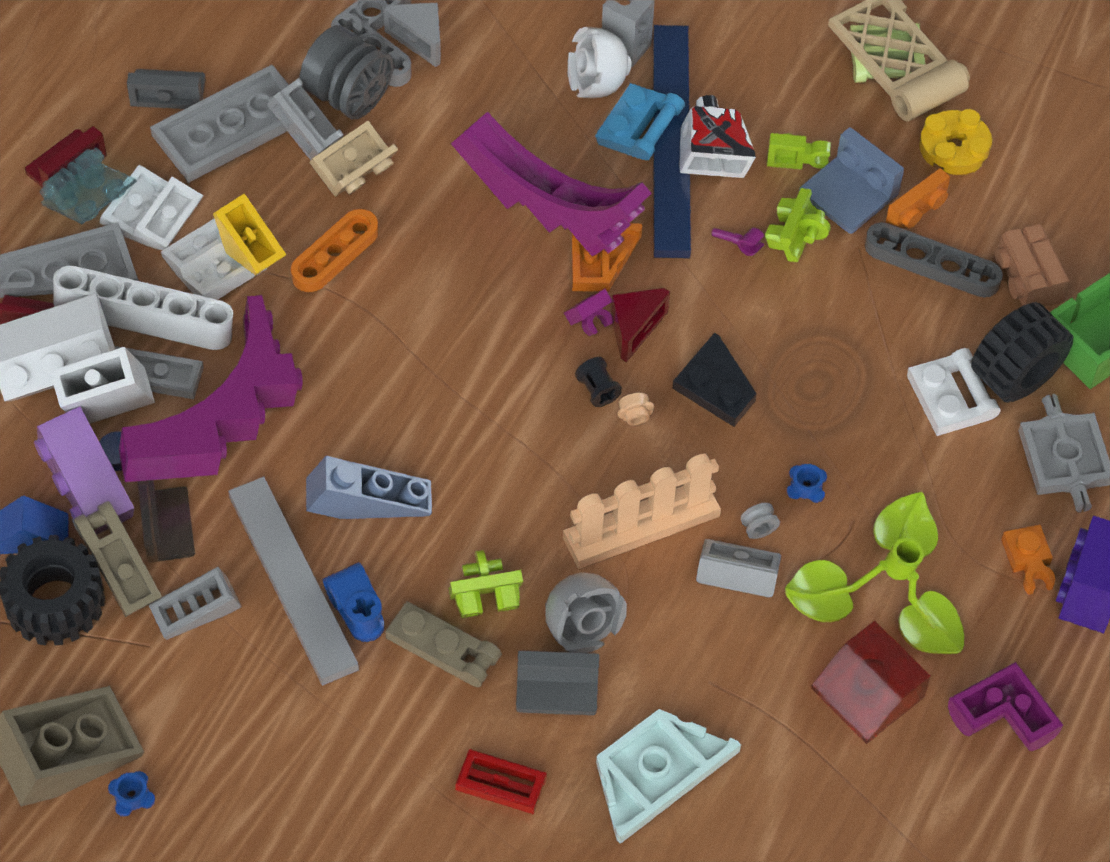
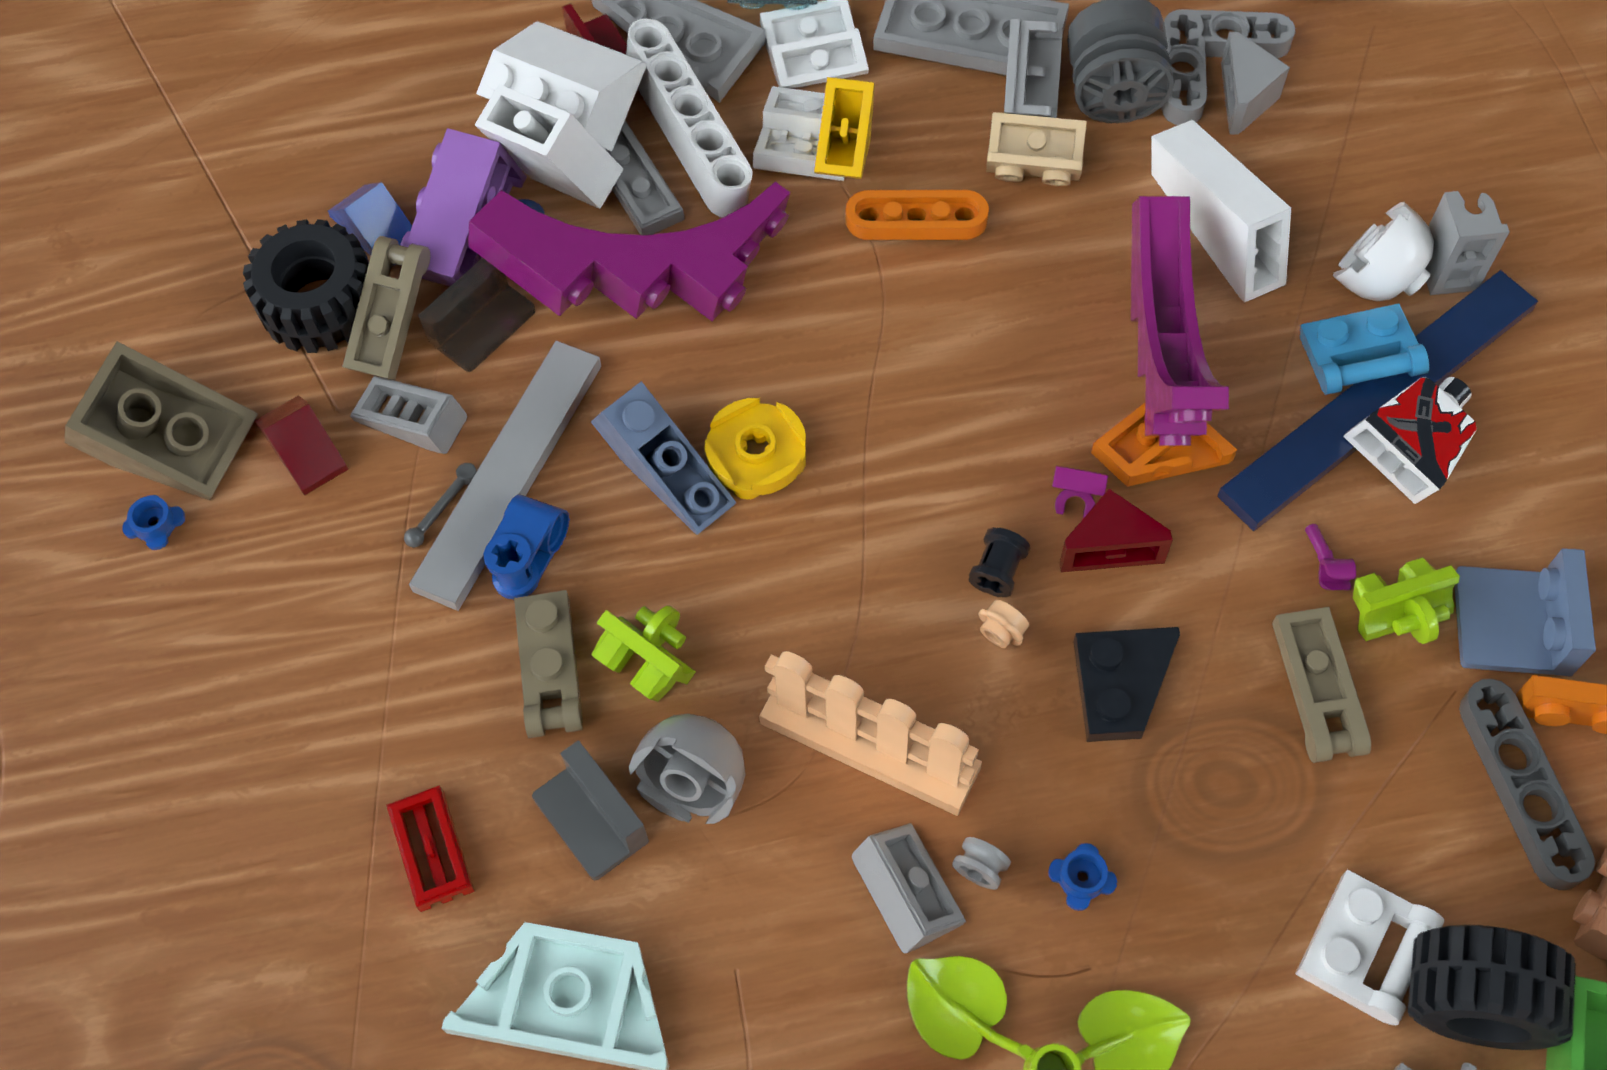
camera: 55 degrees right, 5 degrees up
lime plate [767,133,831,170] -> none
none -> dark red slope [255,395,349,496]
none -> dark grey hinge [404,463,477,548]
none -> yellow plate [705,398,806,500]
none -> white slope [1151,120,1291,302]
none -> dark tan plate [1272,607,1371,763]

